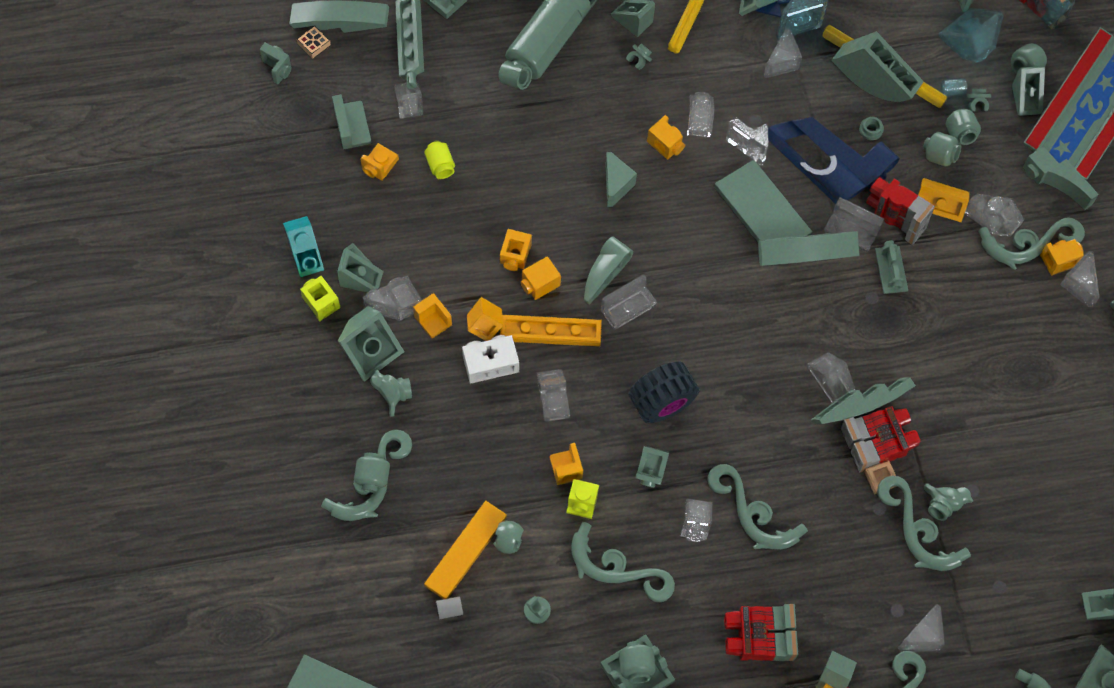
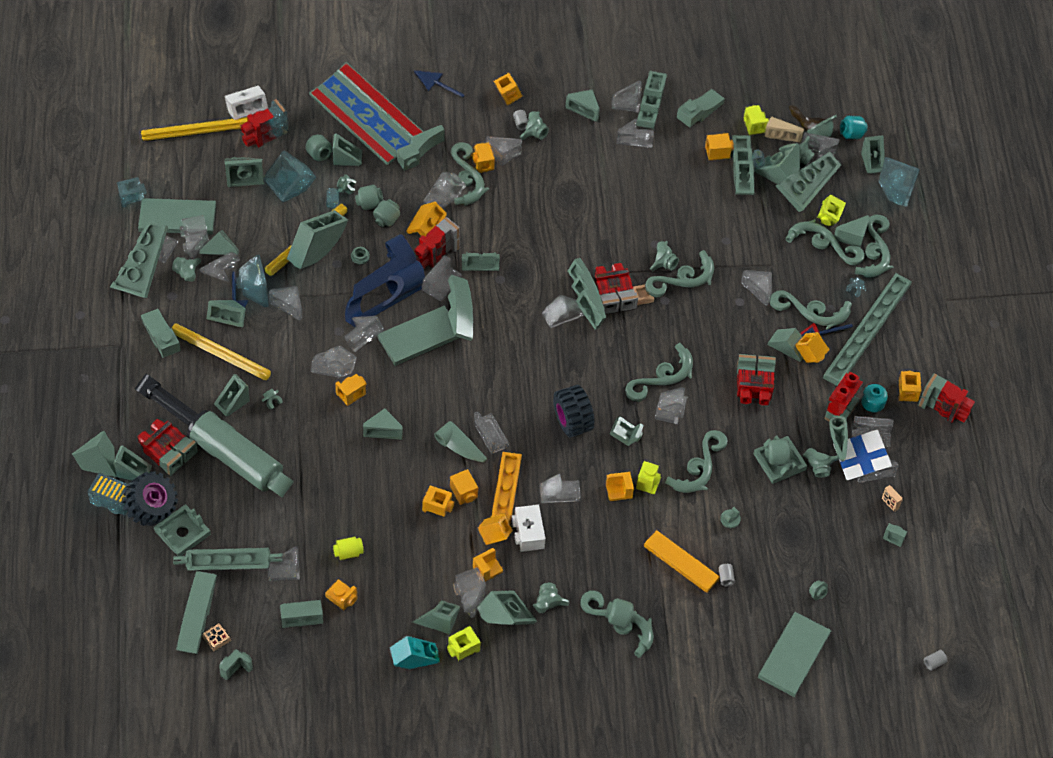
camera: 85 degrees left, 10 degrees down
sand green piece [493,520,524,554] -> none

